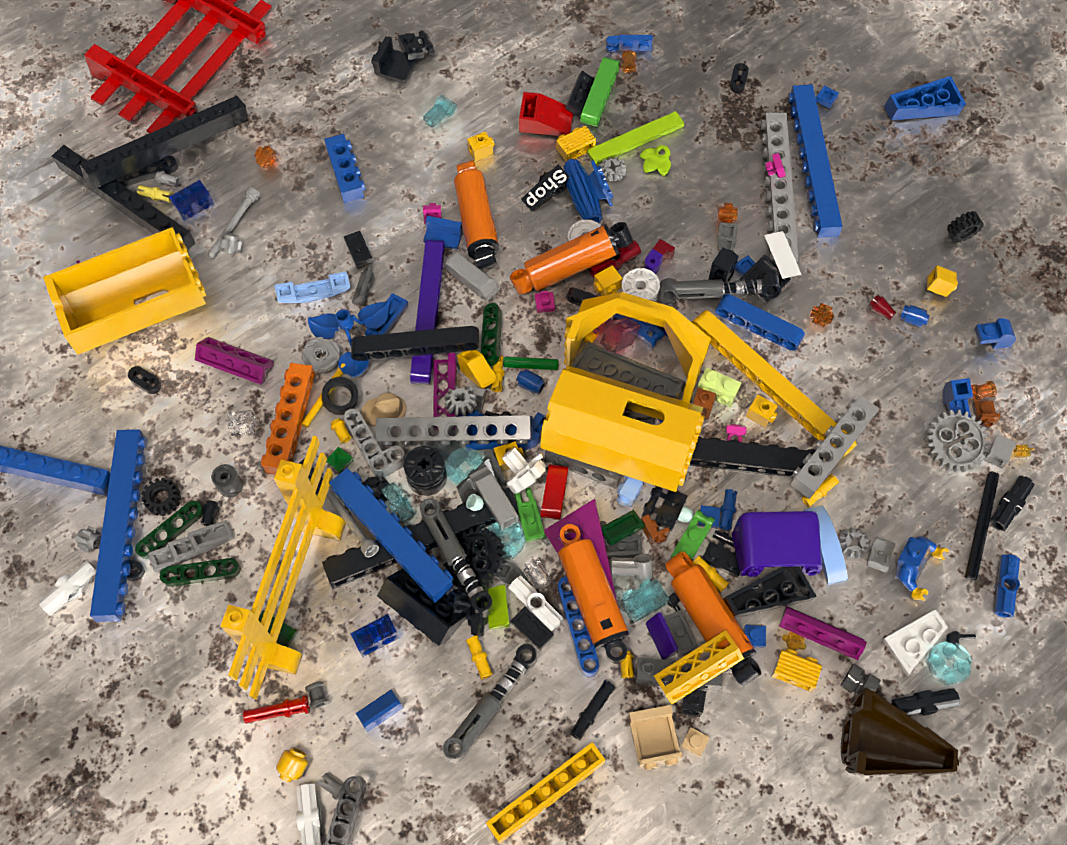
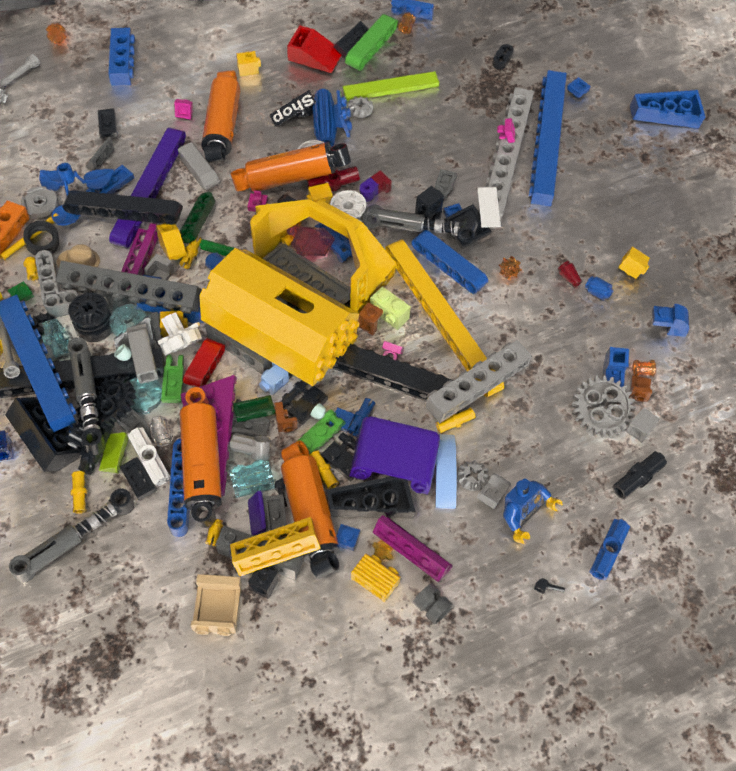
camera: 10 degrees right, 5 degrees down
light blue slope [274,271,350,303] -> none
clear light blue piece [423,95,457,128] -> none
blue panel [423,216,463,249] -> none
light grey gear [444,385,477,417] -> none
yellow brick [486,742,605,844] -> none
yellow brick [556,126,596,162] -> none
black pin [569,680,615,741] -> none
lime plate [640,145,671,177] -> none
tan plate [681,727,710,758] -> none
clear orange gear [718,203,738,223] -> none
yellow brick [746,395,778,428] -> none
dark brown cone [841,688,959,777] -> none
white wing [883,609,948,676] -> none
black piece [891,688,960,716] -> none
clear light blue plate [926,642,972,686] -> none
black tyre [947,211,984,243] -> none
black axle [965,471,999,581] -> none
clear yellow plate [1013,444,1034,458] -> none

